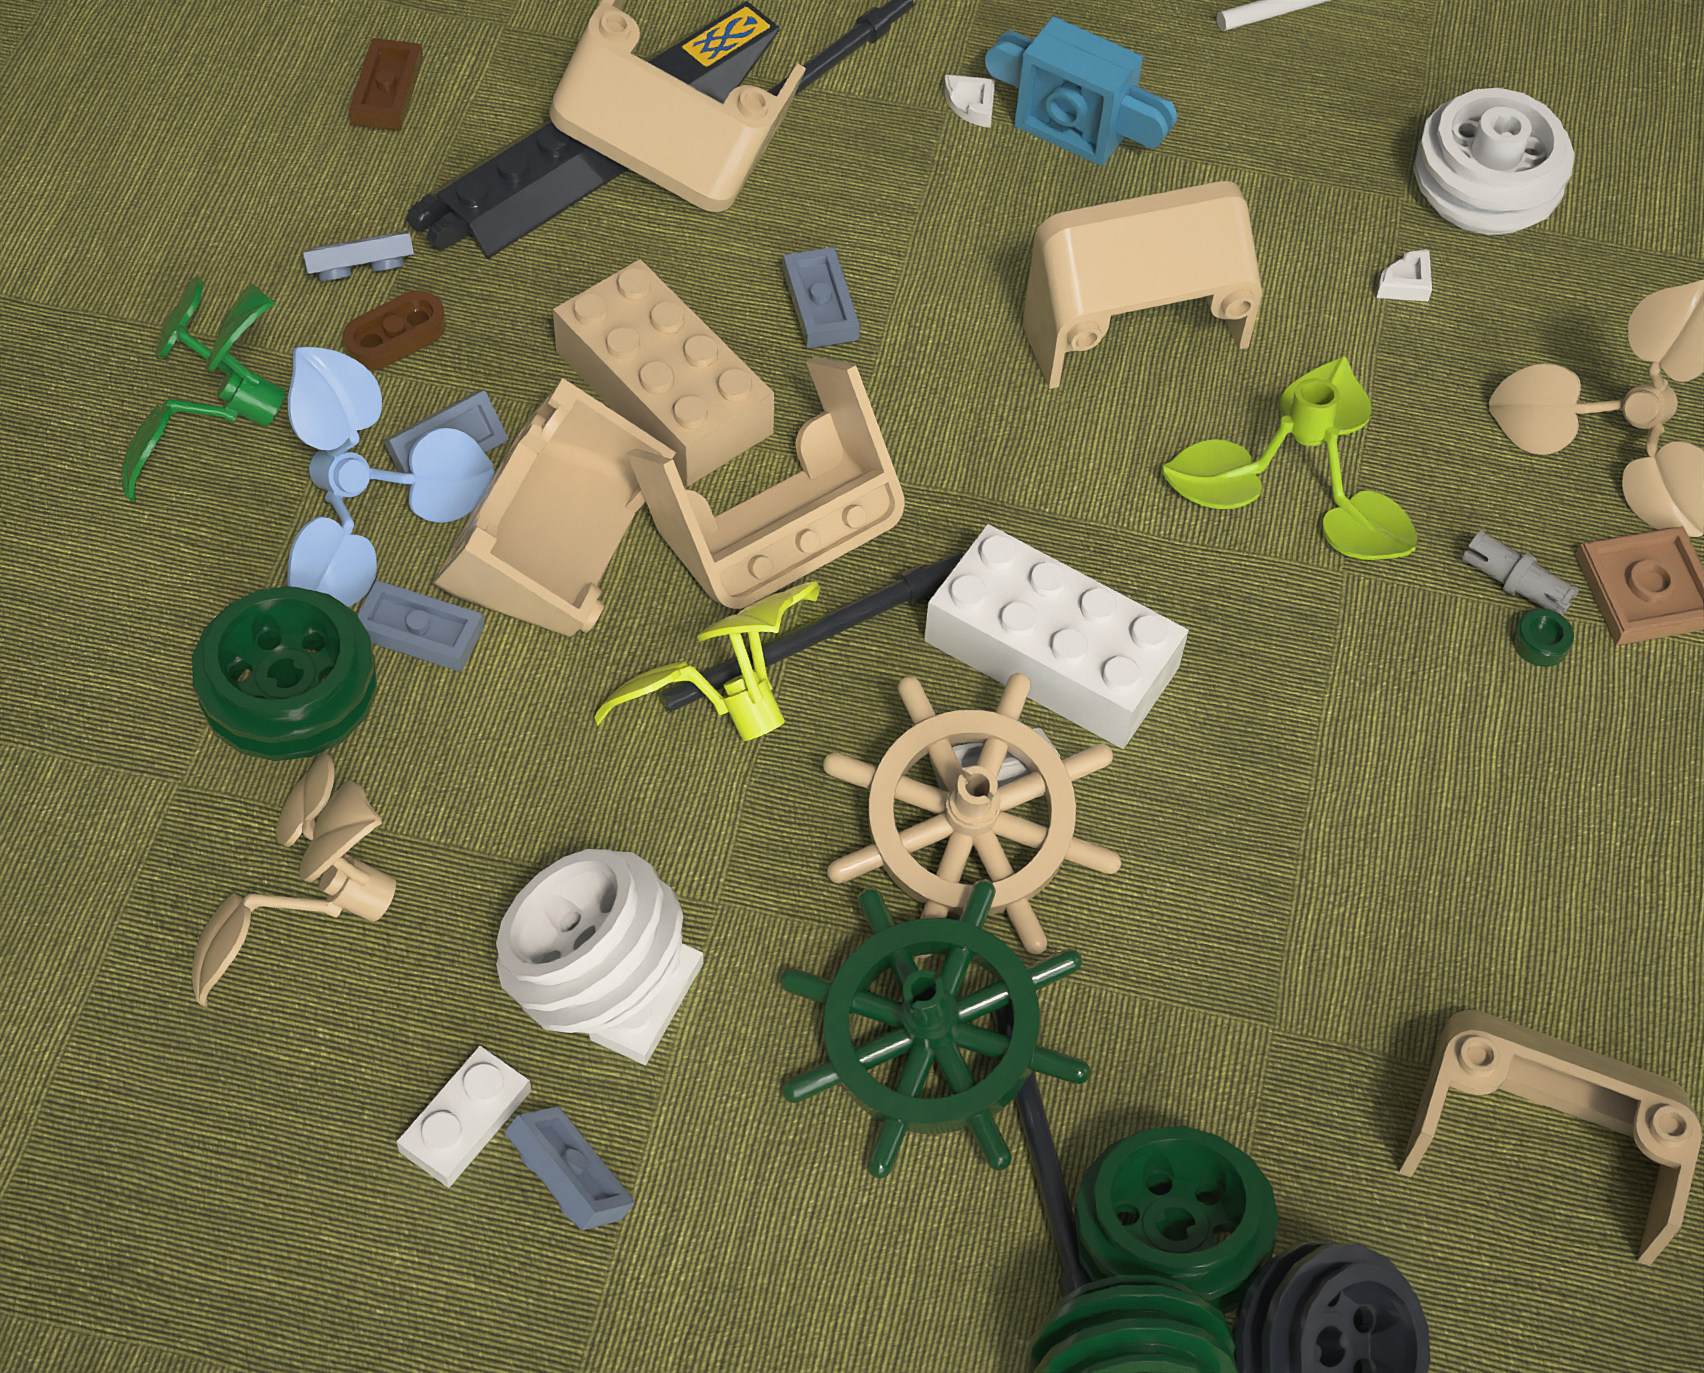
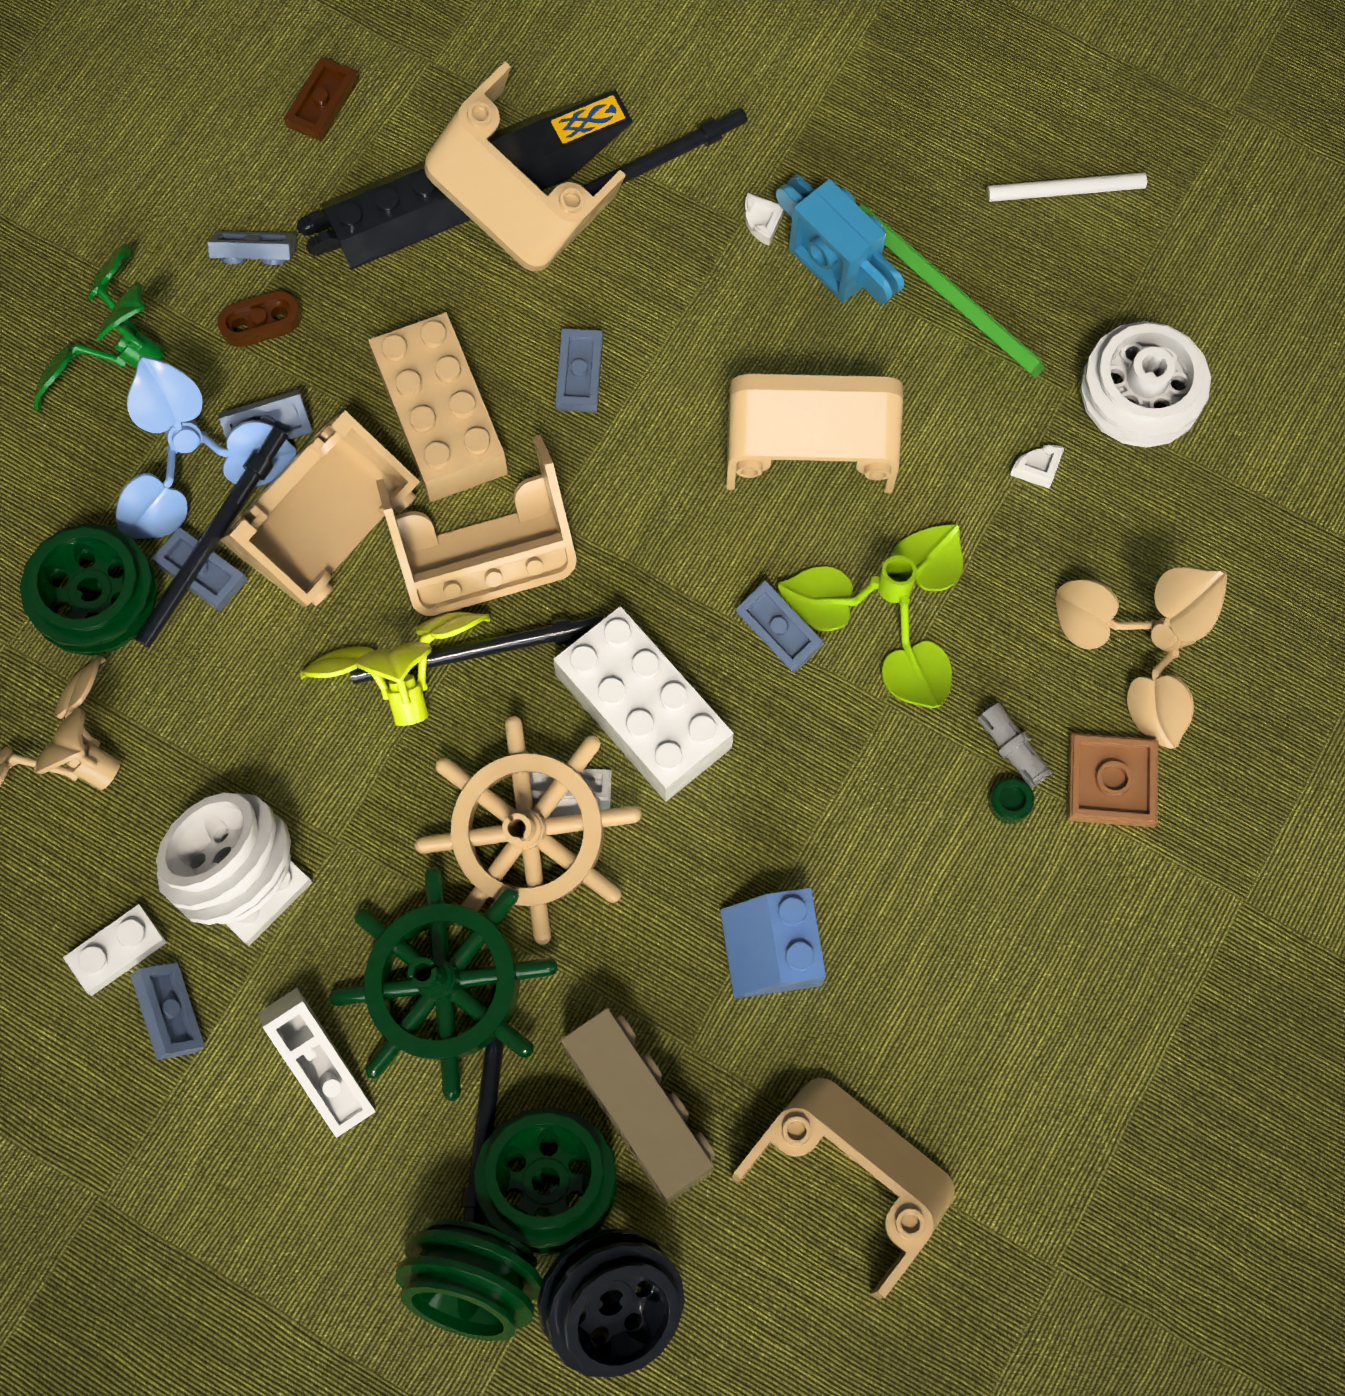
camera: 20 degrees right, 15 degrees up
none -> black bar [135,427,288,649]
none -> white slope [258,988,375,1138]
none -> dark tan brick [561,1008,716,1206]
none -> medium blue slope [720,888,826,999]
none -> sand blue plate [735,580,826,673]
none -> bright green tile [859,204,1045,379]

